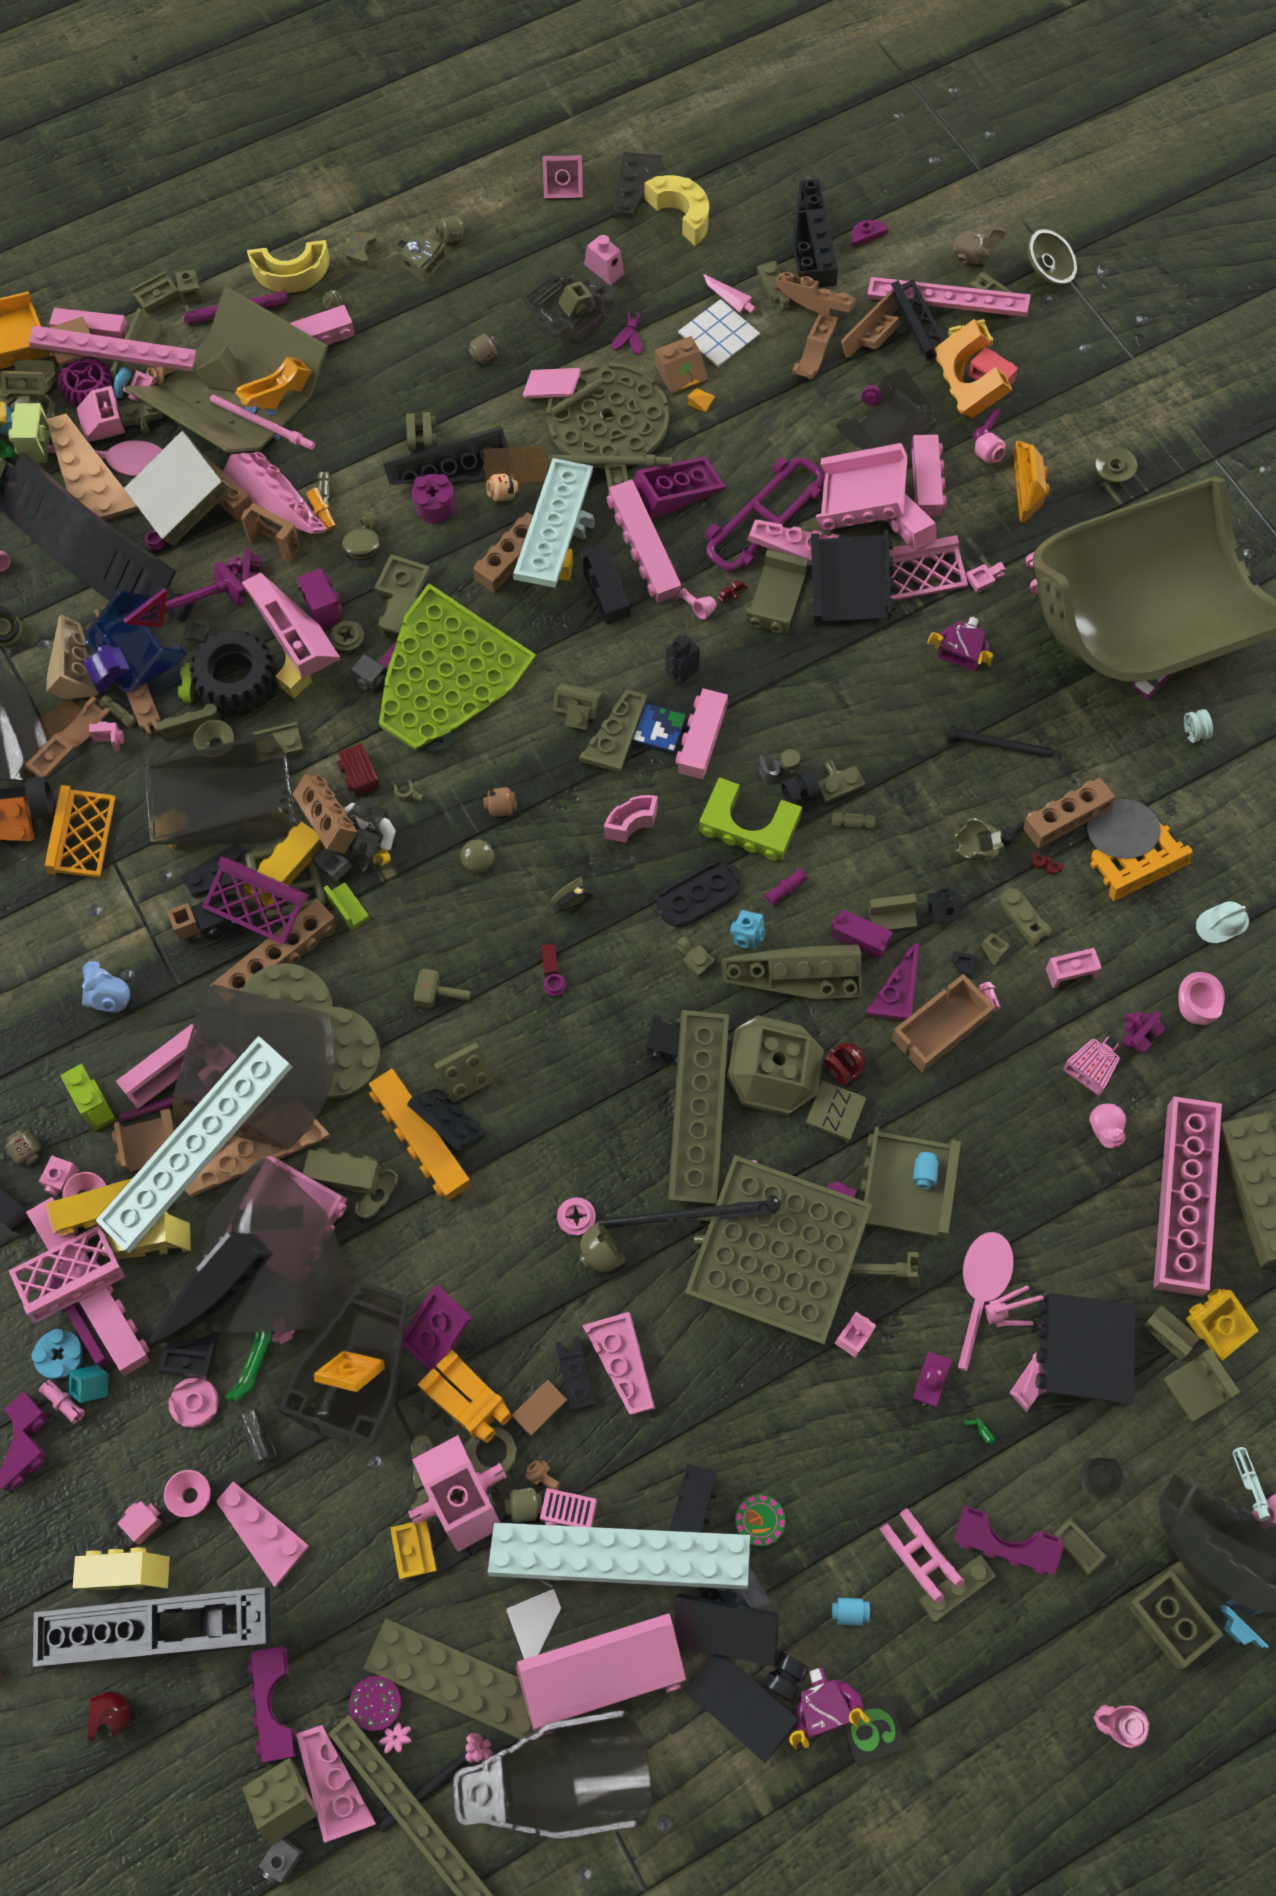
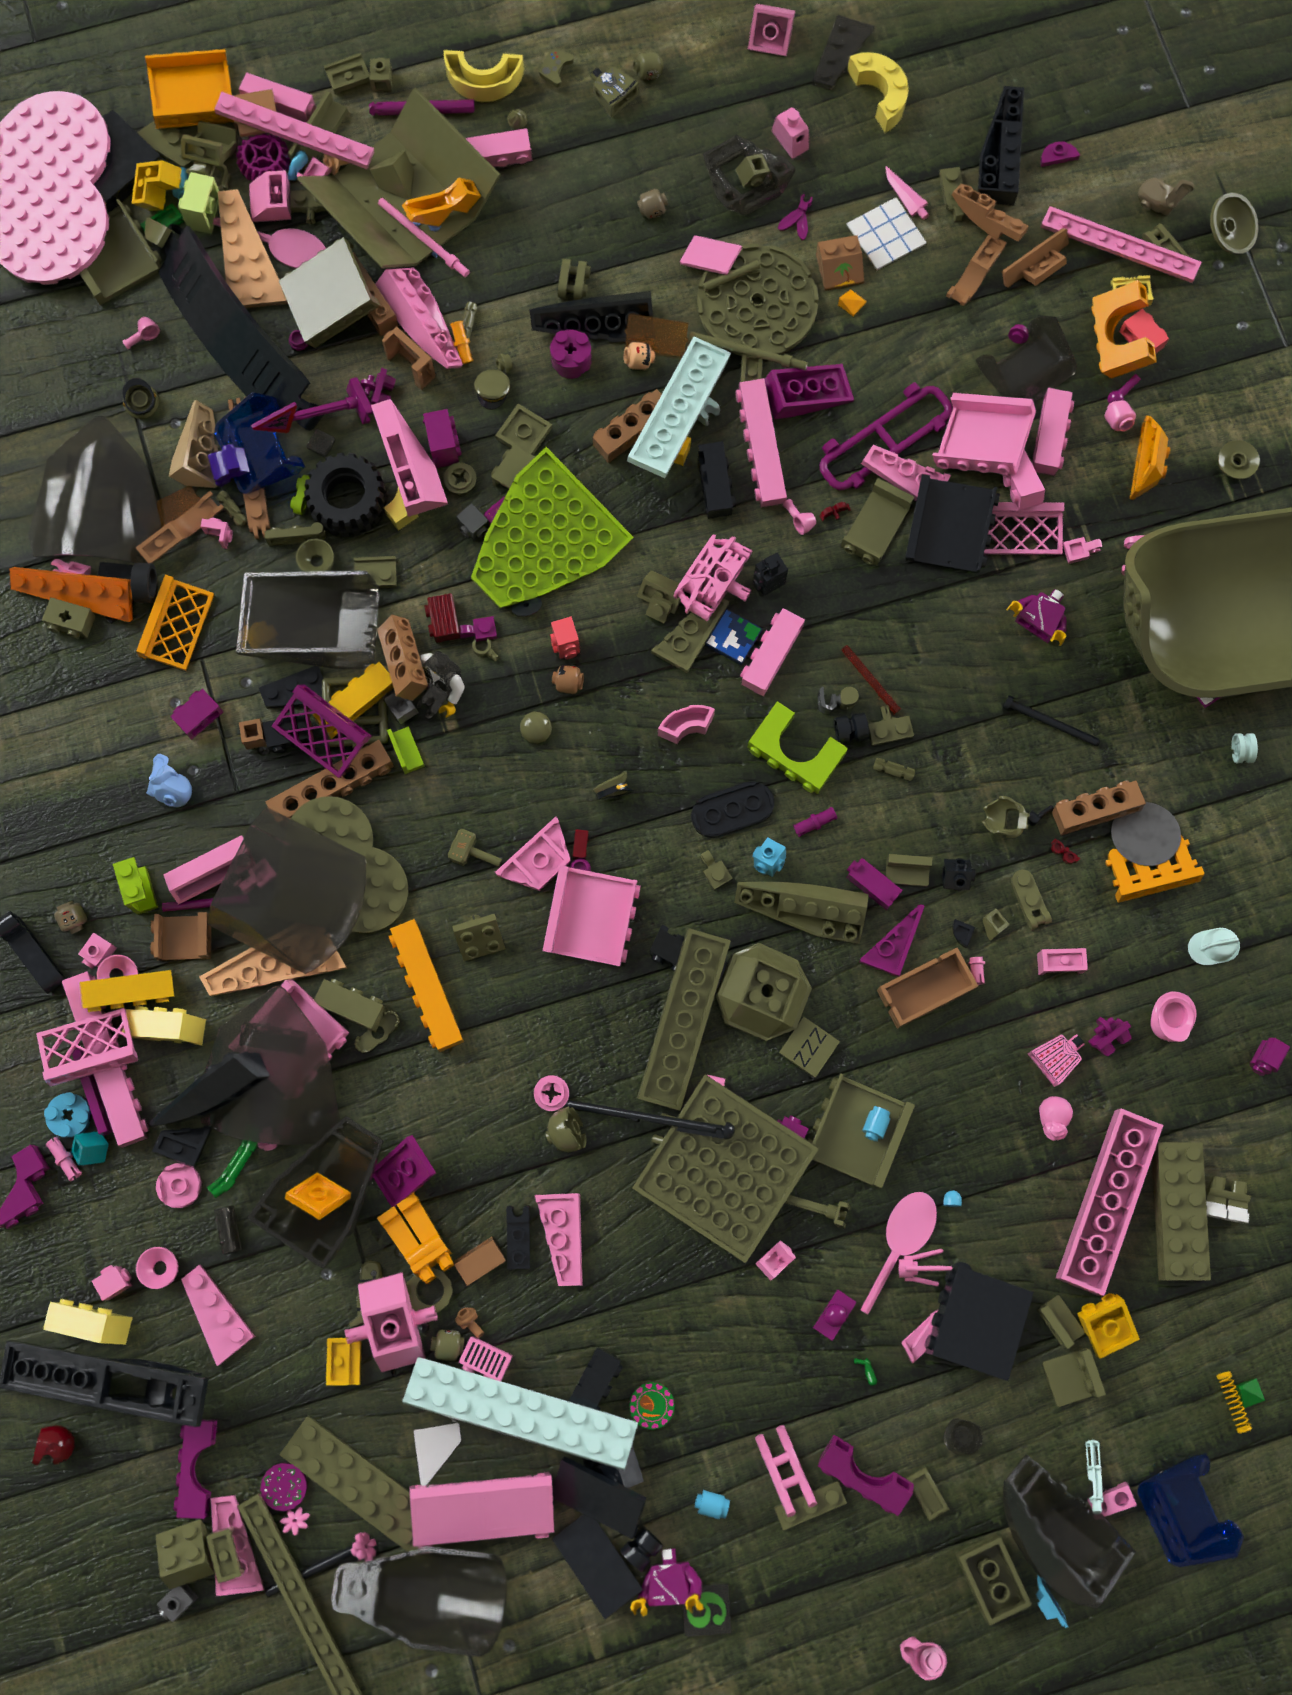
camera: 10 degrees right, 10 degrees up
light aqua plate [96,1036,293,1253] -> none
black plate [407,1088,486,1151] -> none
dark red helmet [824,1043,866,1085] -> none
black fence [891,279,945,360] -> none
none -> magenta brick [170,688,223,740]
none -> olive panel [206,1526,245,1583]
none -> magenta plate [459,616,497,642]
none -> bright pink wing [495,817,571,891]
none -> bright pink panel [543,865,641,966]
none -> coral brick [550,616,580,659]
none -> bright pink piece [674,534,752,621]
none -> clear red bar [841,645,901,714]
none -> medium azure hinge [943,1190,962,1207]

